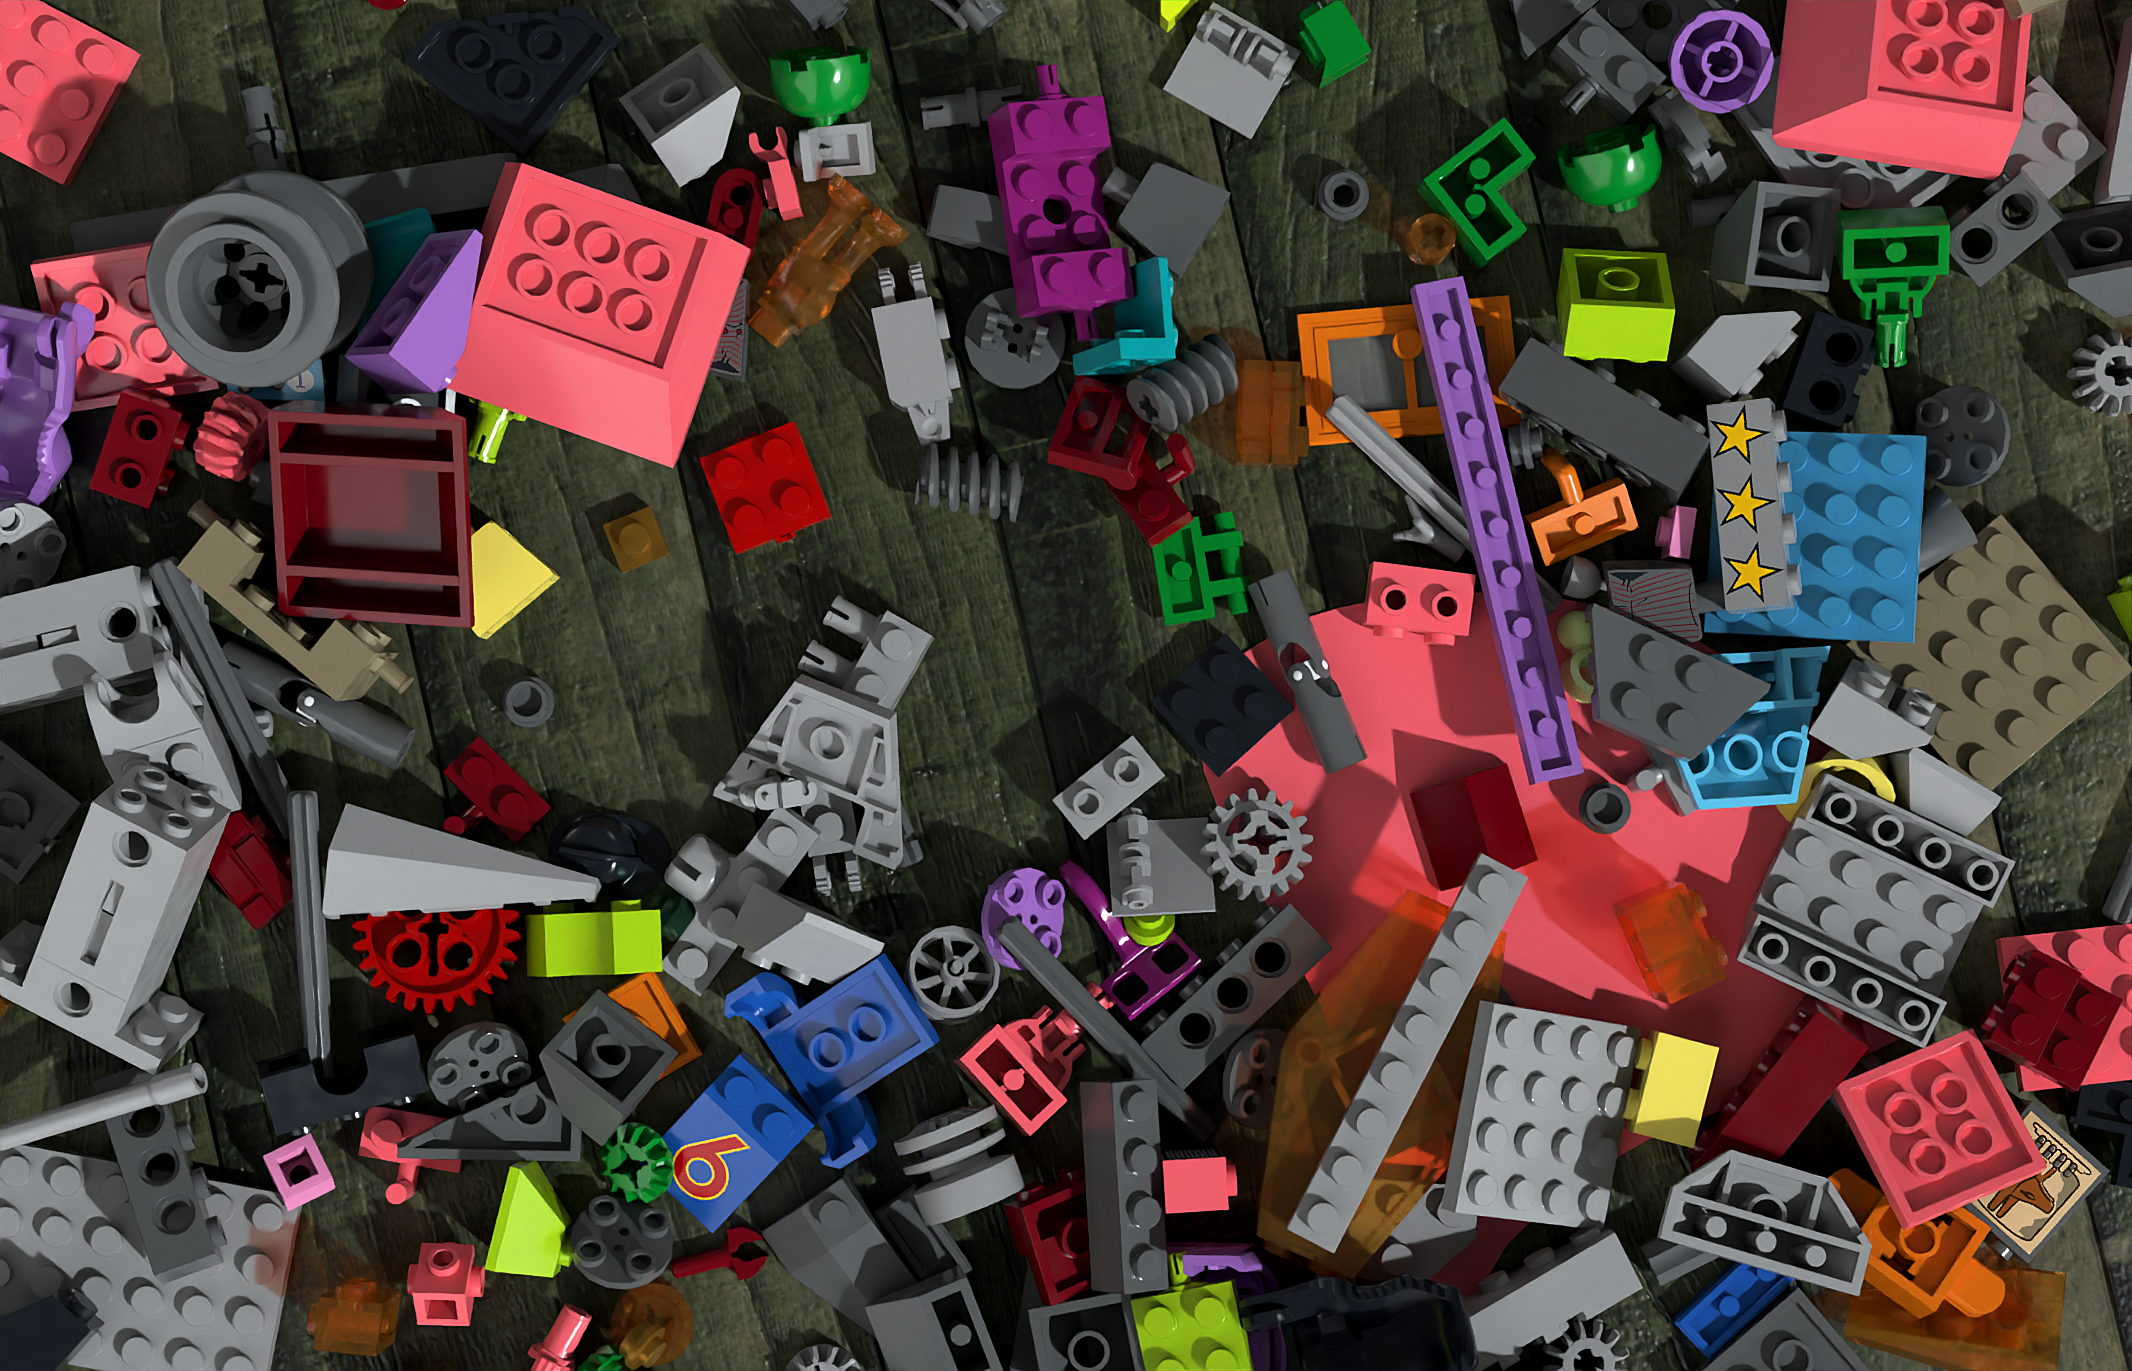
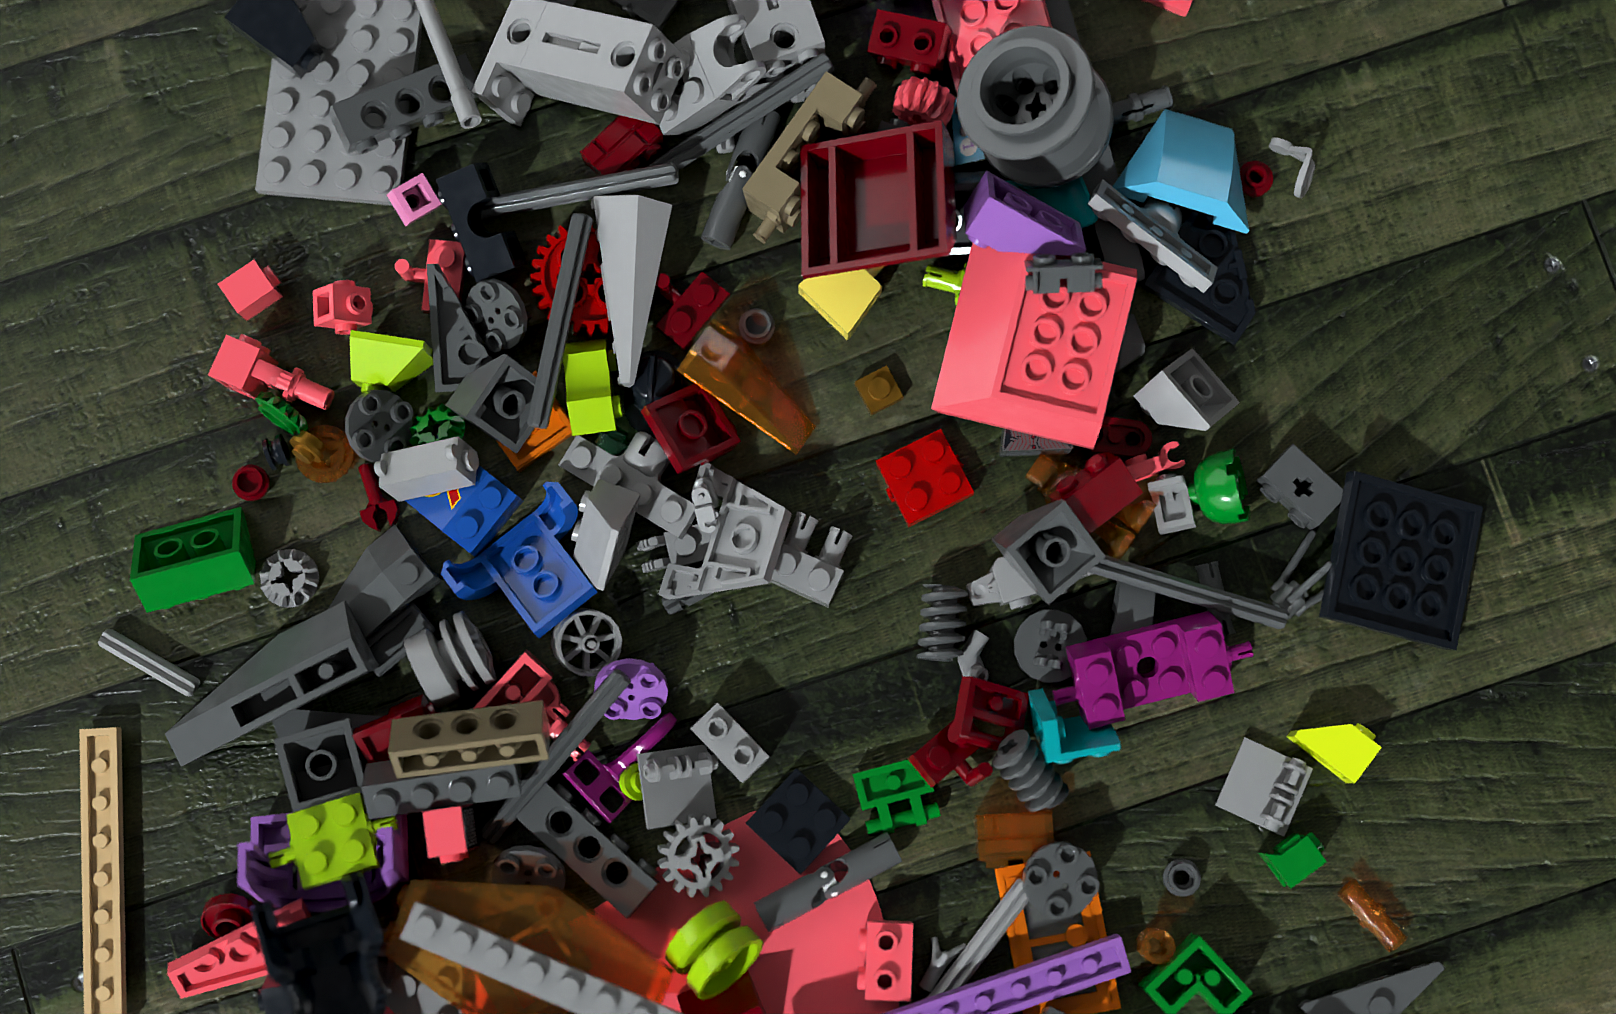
camera: 90 degrees right, 5 degrees down
clear orange brick [307,1277,401,1357] -> none
dark grey torso [1101,162,1231,283] -> none
none -> light grey brick [374,436,479,502]
none -> dark tan brick [388,700,550,779]
none -> dark grey axle [527,213,593,429]
none -> dark red plate [641,379,741,474]
none -> lime wheel [665,901,763,1000]
none -> clear orange wedge [677,319,816,455]
none -> light grey arm [957,629,989,681]
none -> dark grey slope [991,499,1106,605]
none -> dark grey plate [1023,842,1099,919]
none -> dark grey hinge [1024,253,1103,294]
none -> dark red brick [1048,452,1143,534]
none -> light grey plate [1087,180,1218,293]
none -> dark grey axle [1088,555,1289,629]
none -> medium azure wedge [1113,109,1249,234]

